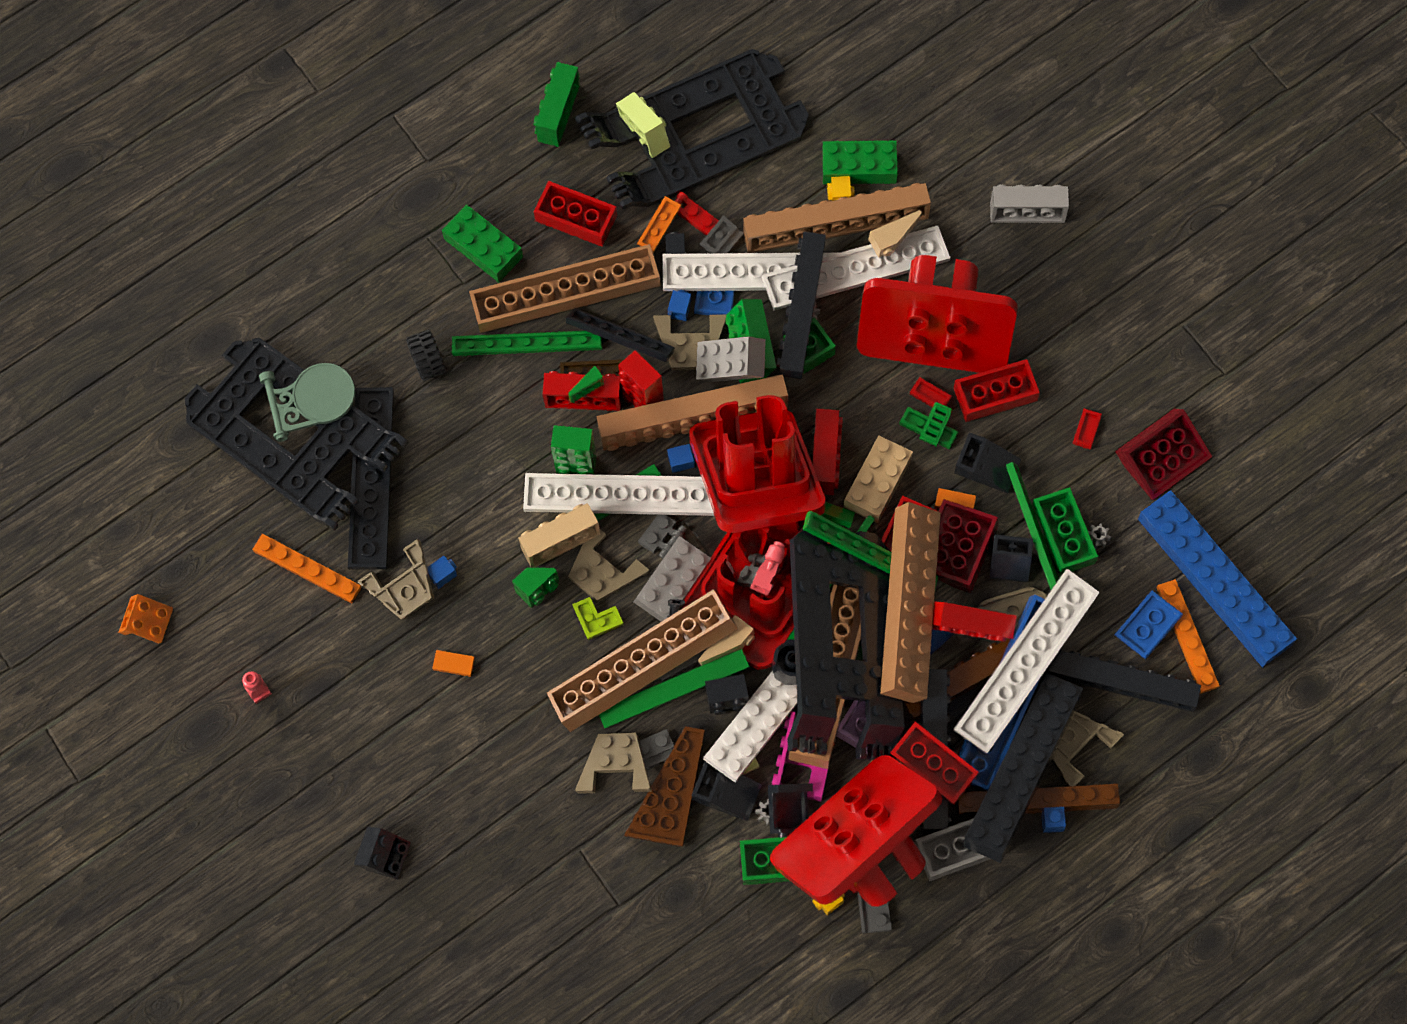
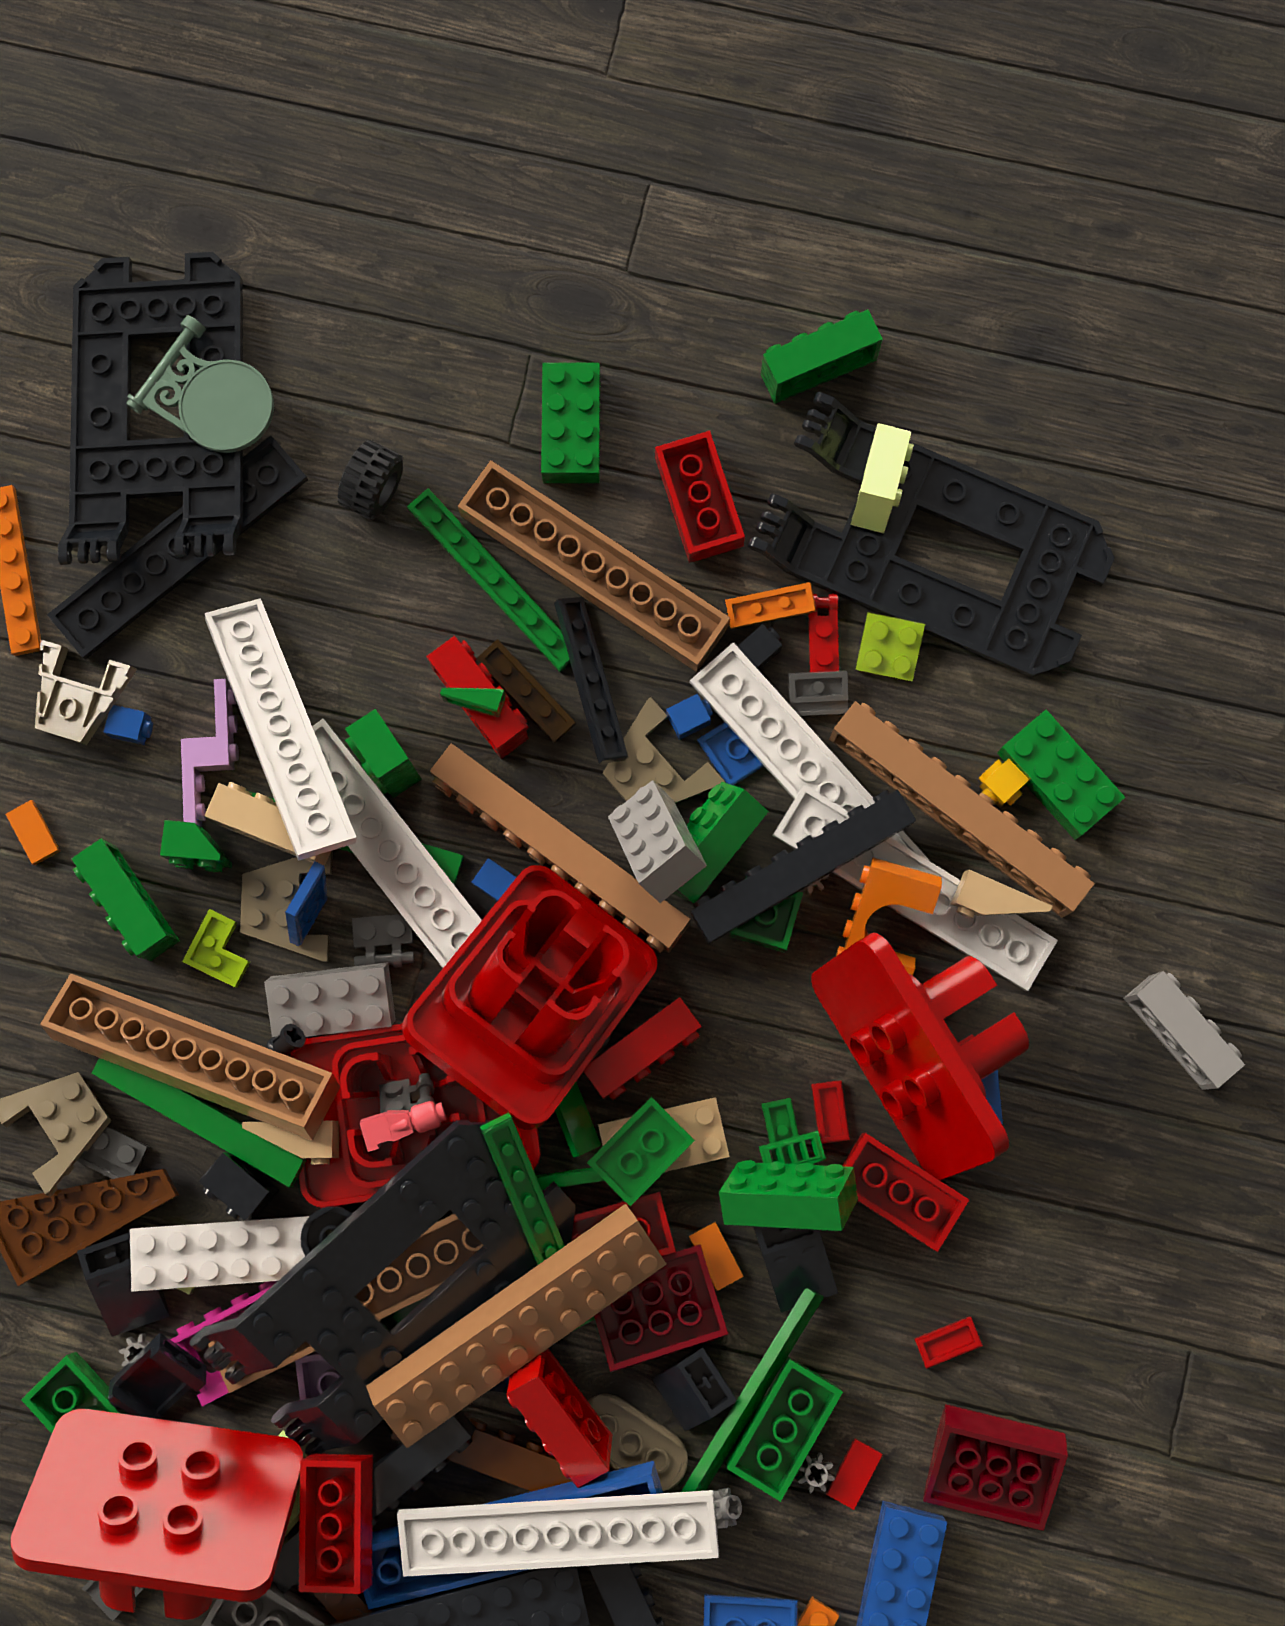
camera: 50 degrees right, 10 degrees up
red brick [618,350,664,408] -> none
none -> green brick [71,838,180,961]
none -> lavender bracket [181,679,239,828]
none -> white plate [205,598,356,861]
none -> blue tile [285,861,328,947]
none -> green plate [587,1097,695,1206]
none -> green brick [719,1160,858,1231]
none -> red tile [826,1438,883,1510]
none -> orange arch [835,857,942,976]
none -> lime plate [855,612,925,681]

